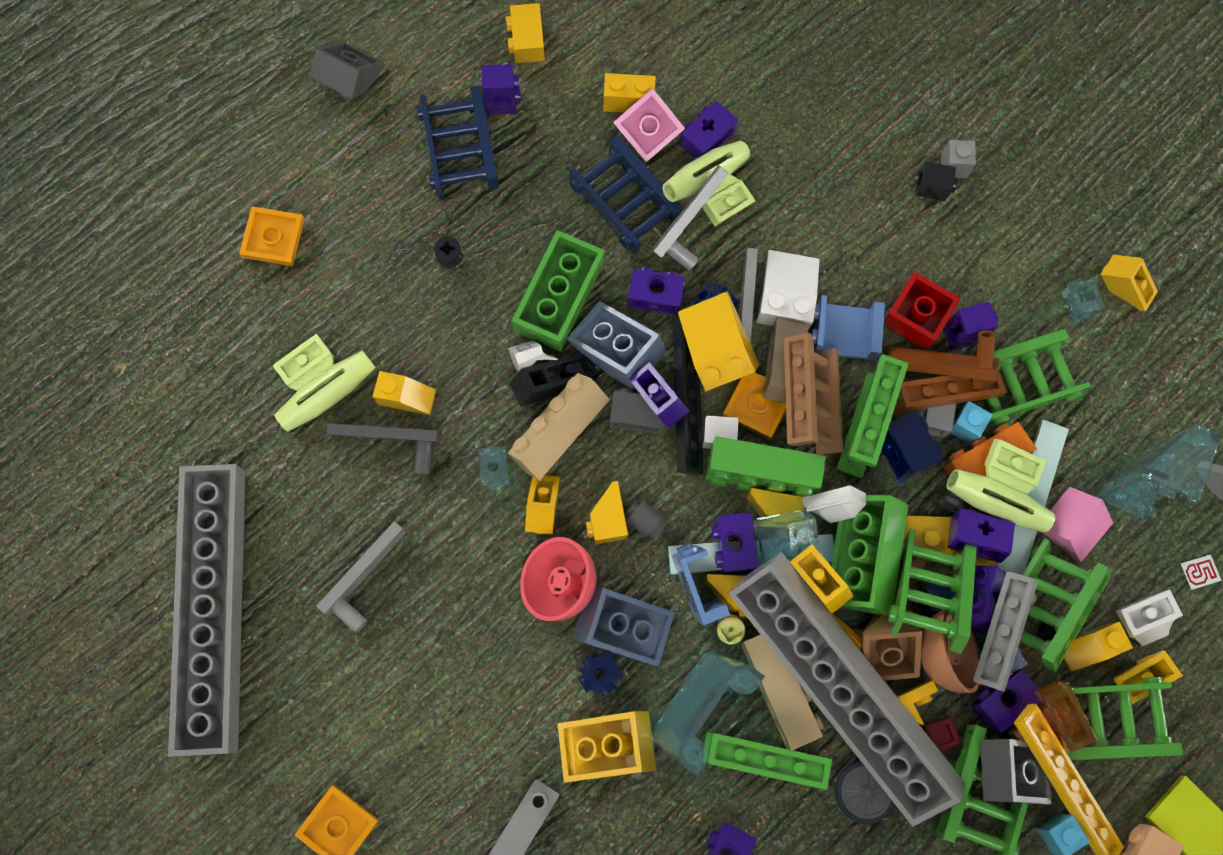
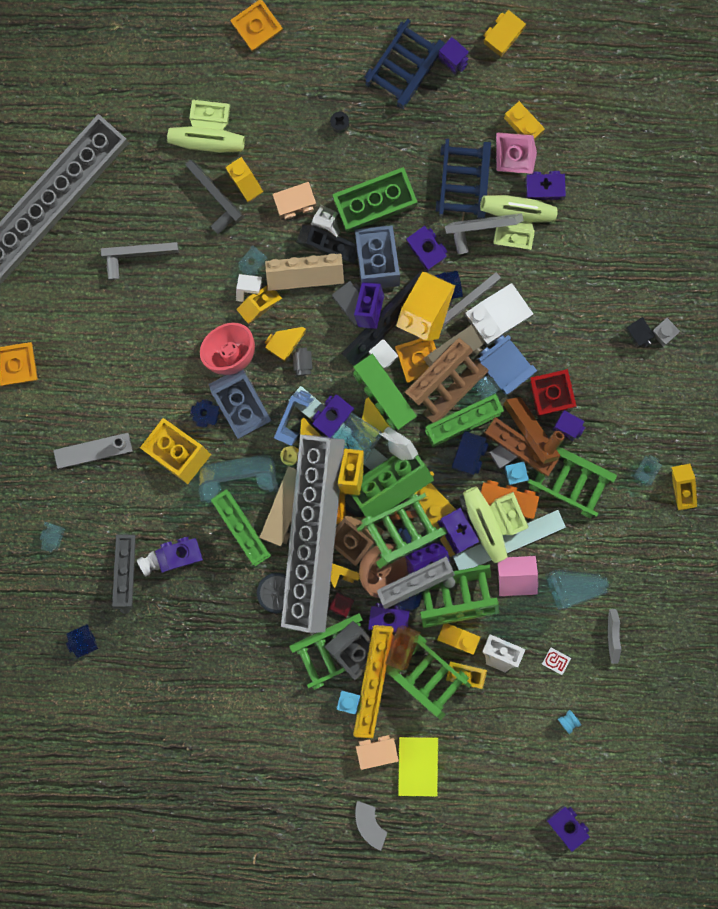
camera: 55 degrees right, 10 degrees up
none -> white panel [236,274,262,302]
none -> light nougat brick [273,182,316,220]
none -> clear light blue brick [474,376,500,400]

